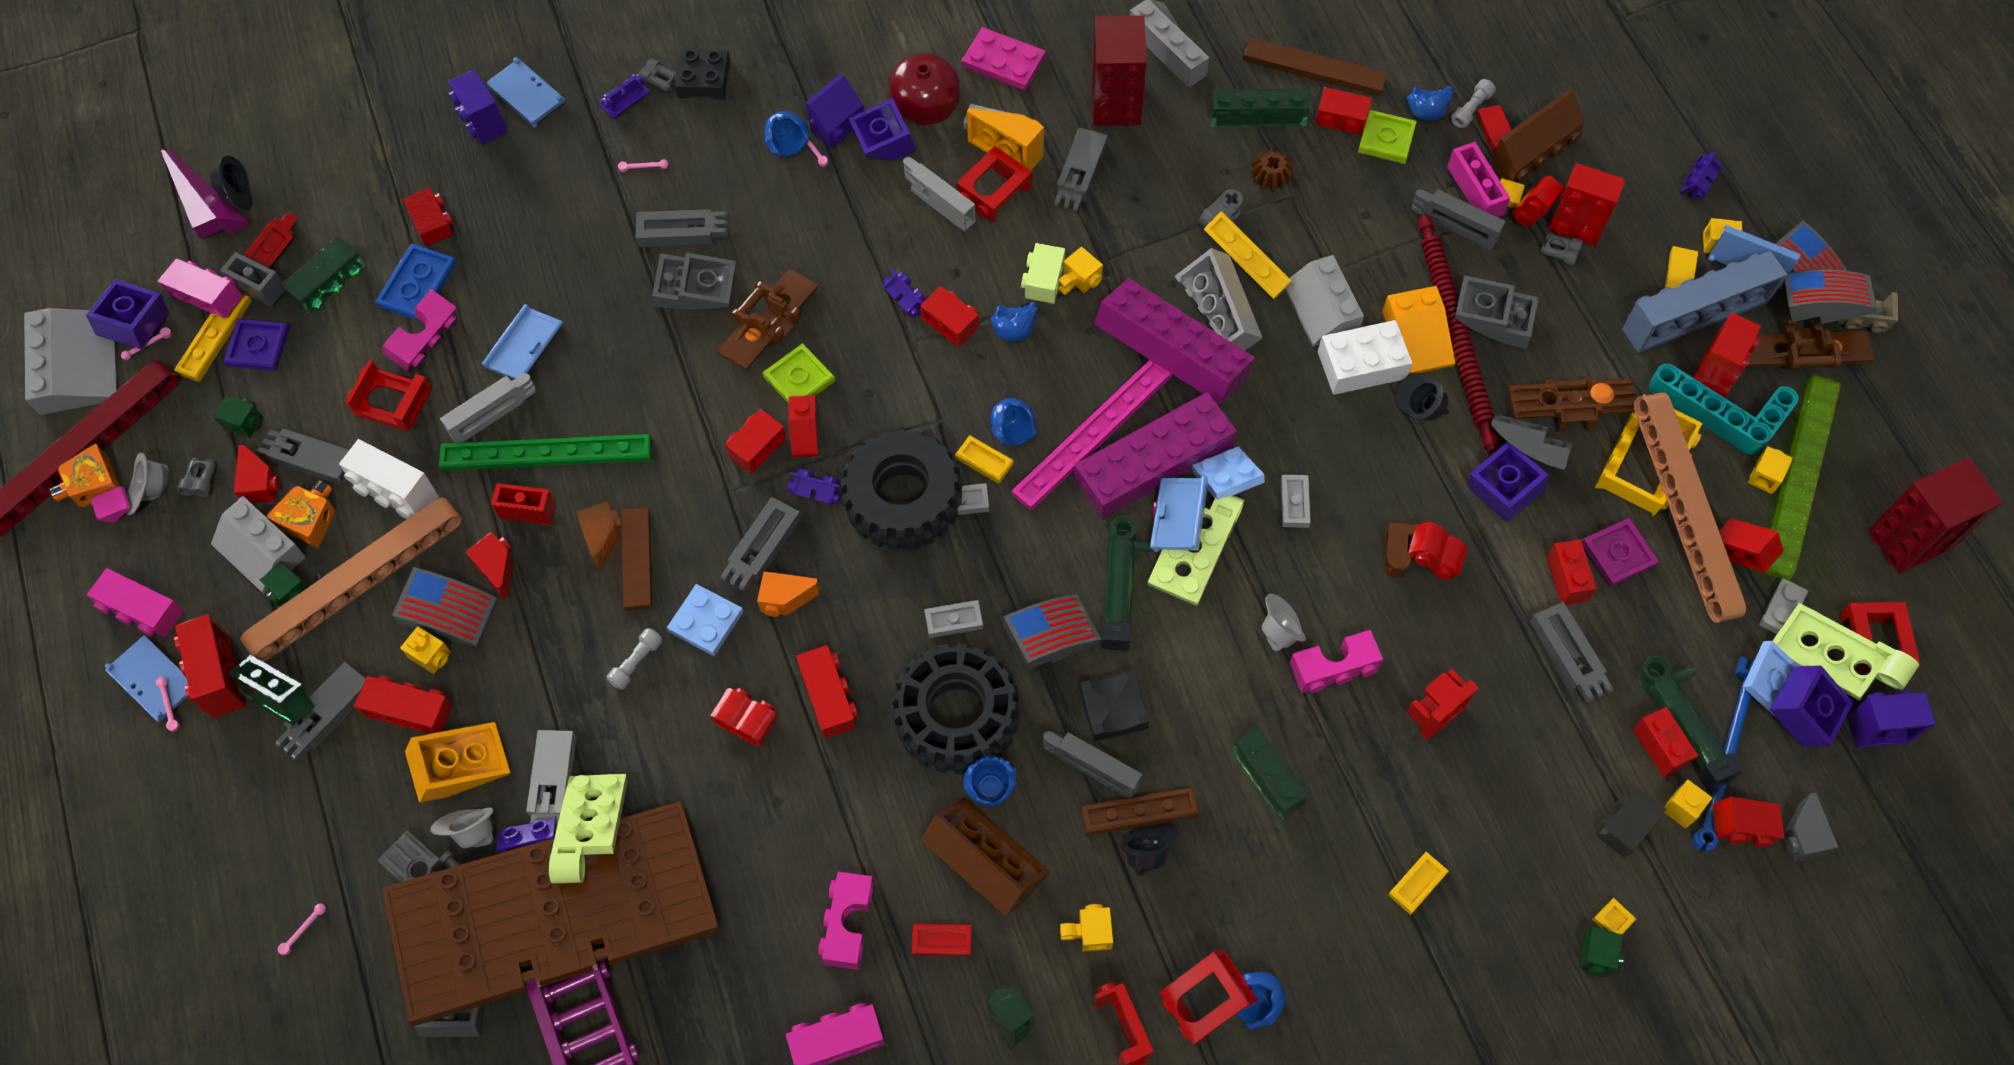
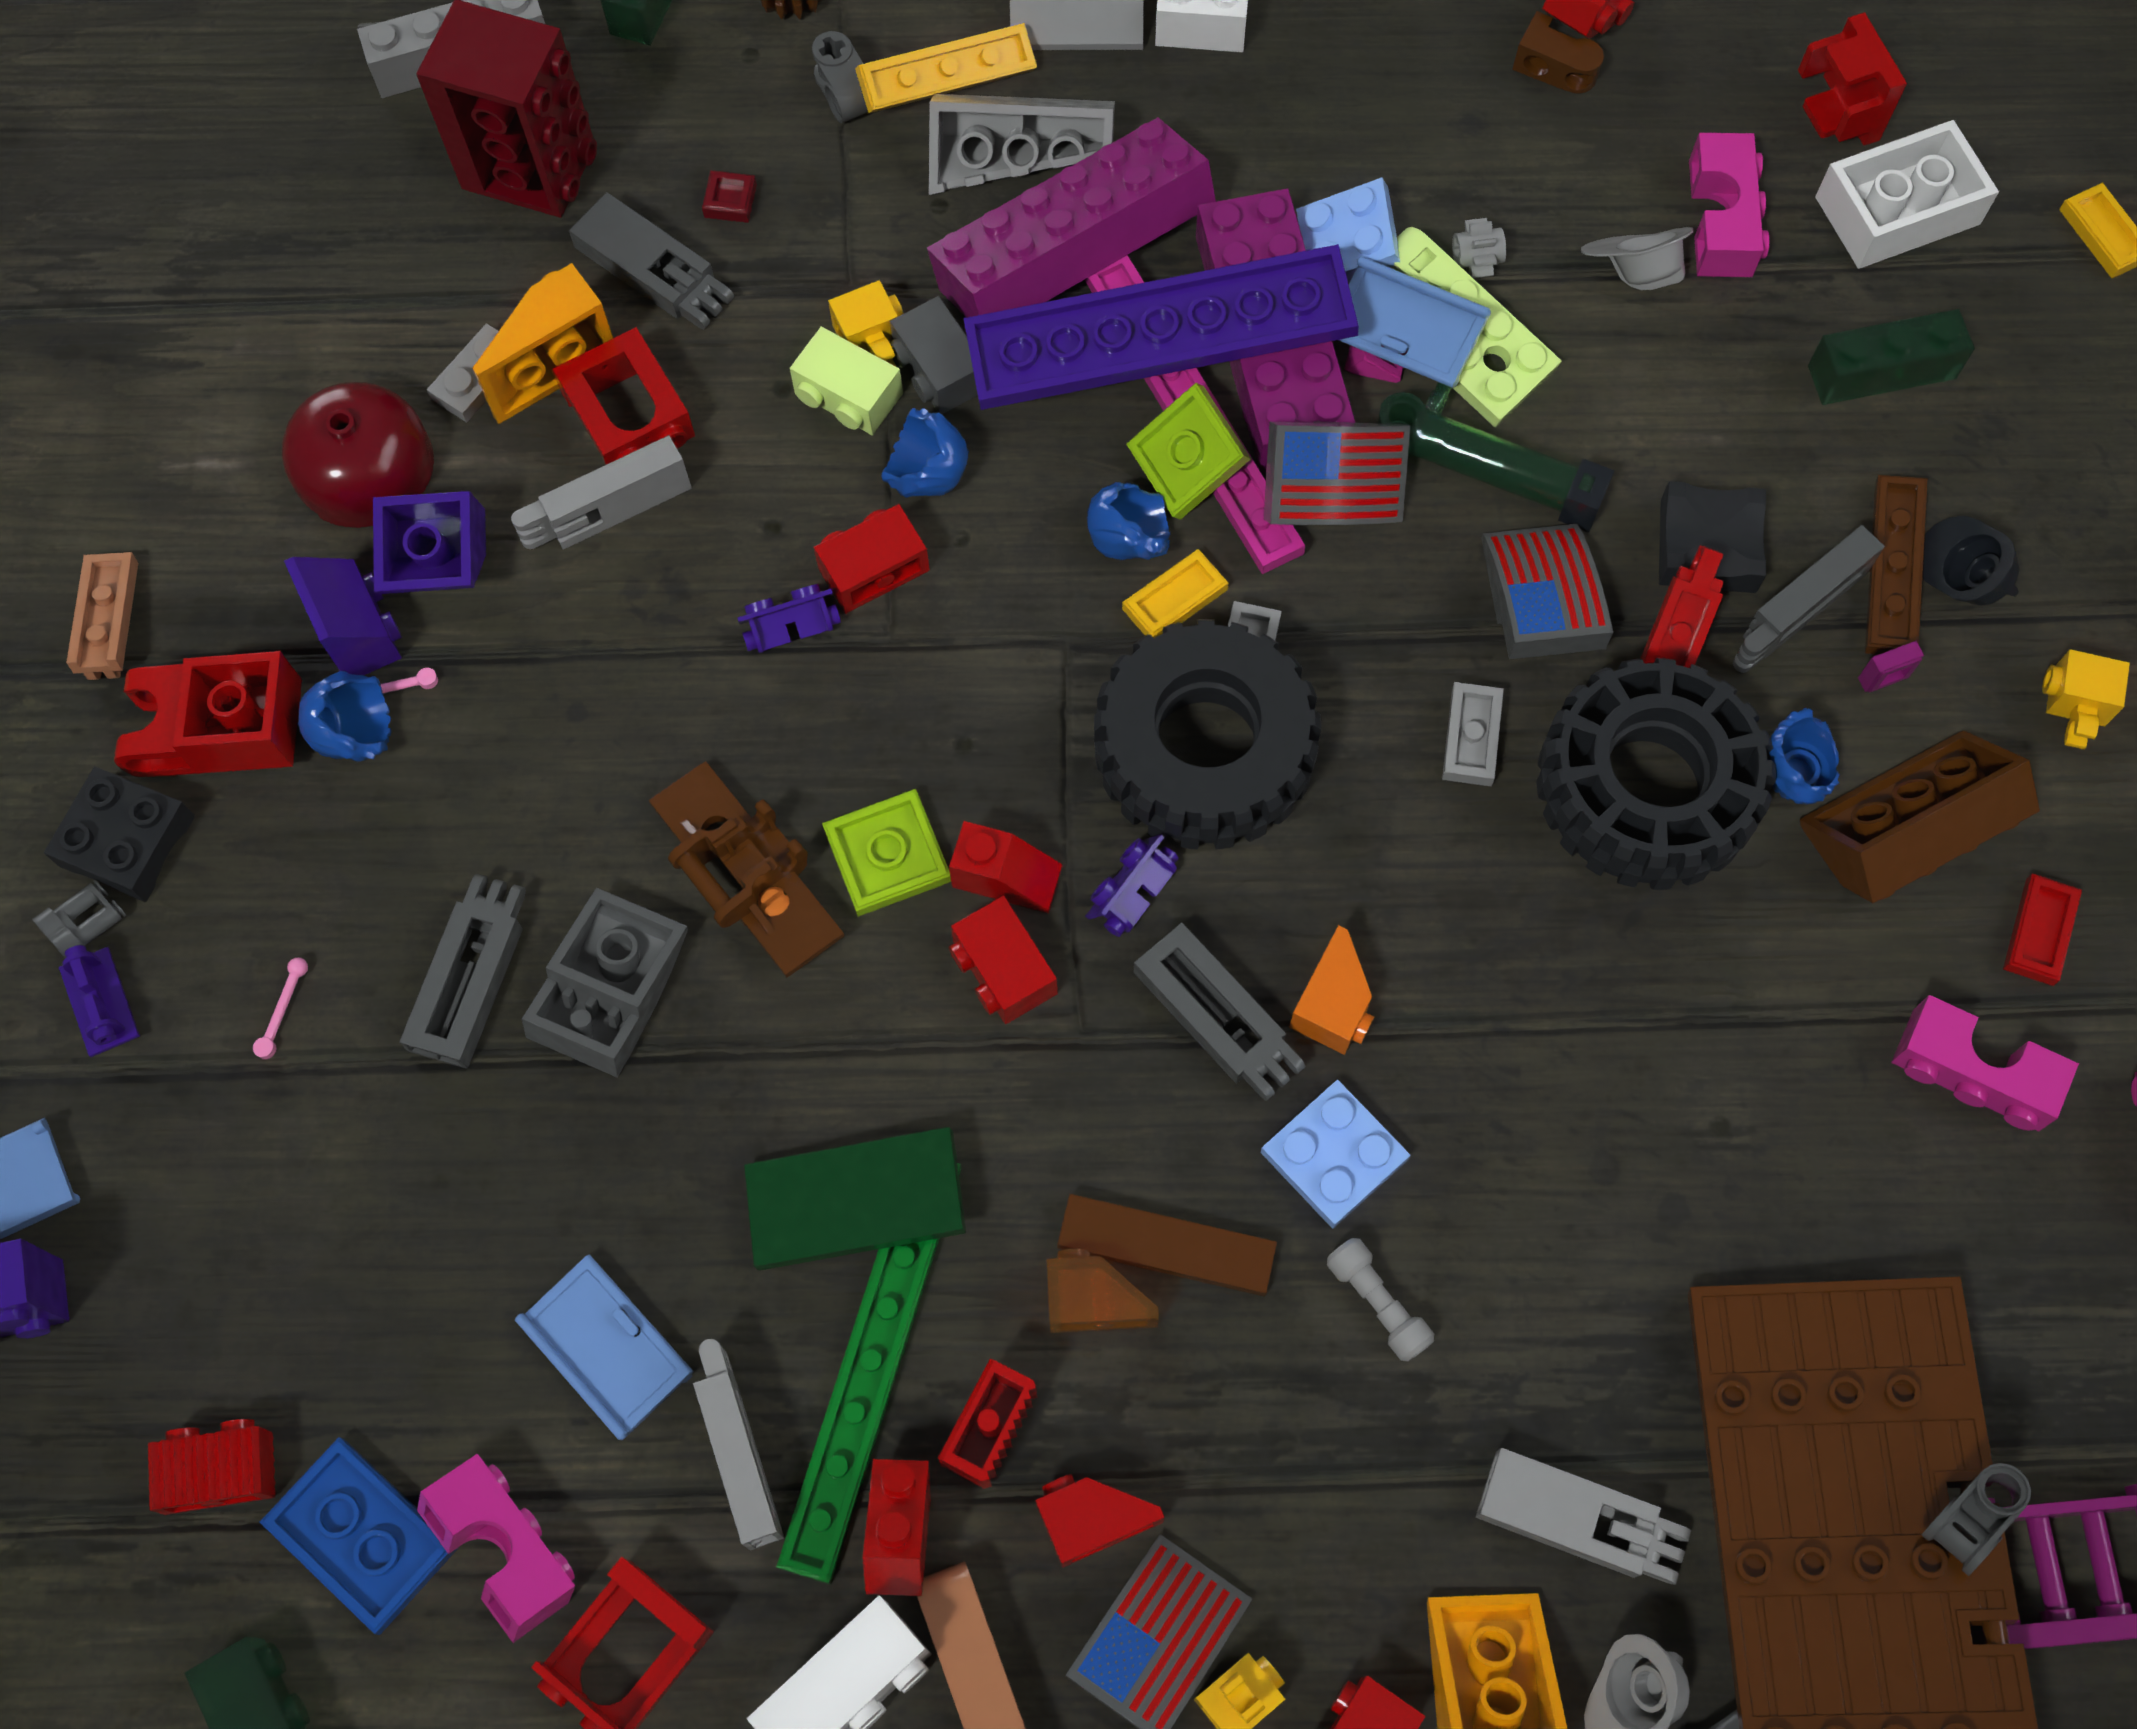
camera: 70 degrees left, 5 degrees up
dark purple hinge [496,817,556,853] -> none
yellowish green hinge [549,774,628,884] -> none
red brick [710,688,778,748] -> none
red brick [796,645,859,739] -> none
dark pink plate [962,27,1046,91] -> none
light grey plate [1280,475,1310,528] -> none
none -> nougat hinge [66,552,139,680]
none -> red brick [114,651,302,777]
none -> dark red tile [702,170,757,223]
none -> dark green tile [744,1127,966,1271]
none -> red brick [863,1459,931,1596]
none -> dark grey brick [889,296,978,414]
none -> dark purple plate [964,244,1359,410]
none -> lime tile [1126,383,1251,520]
none -> slope [1263,421,1410,525]
none -> light grey gear [1452,218,1506,278]
none -> red hinge [1640,545,1724,668]
none -> white brick [1815,120,1999,269]
none -> magenta tile [1858,641,1924,693]
none -> dark grey piece [1921,1463,2031,1576]

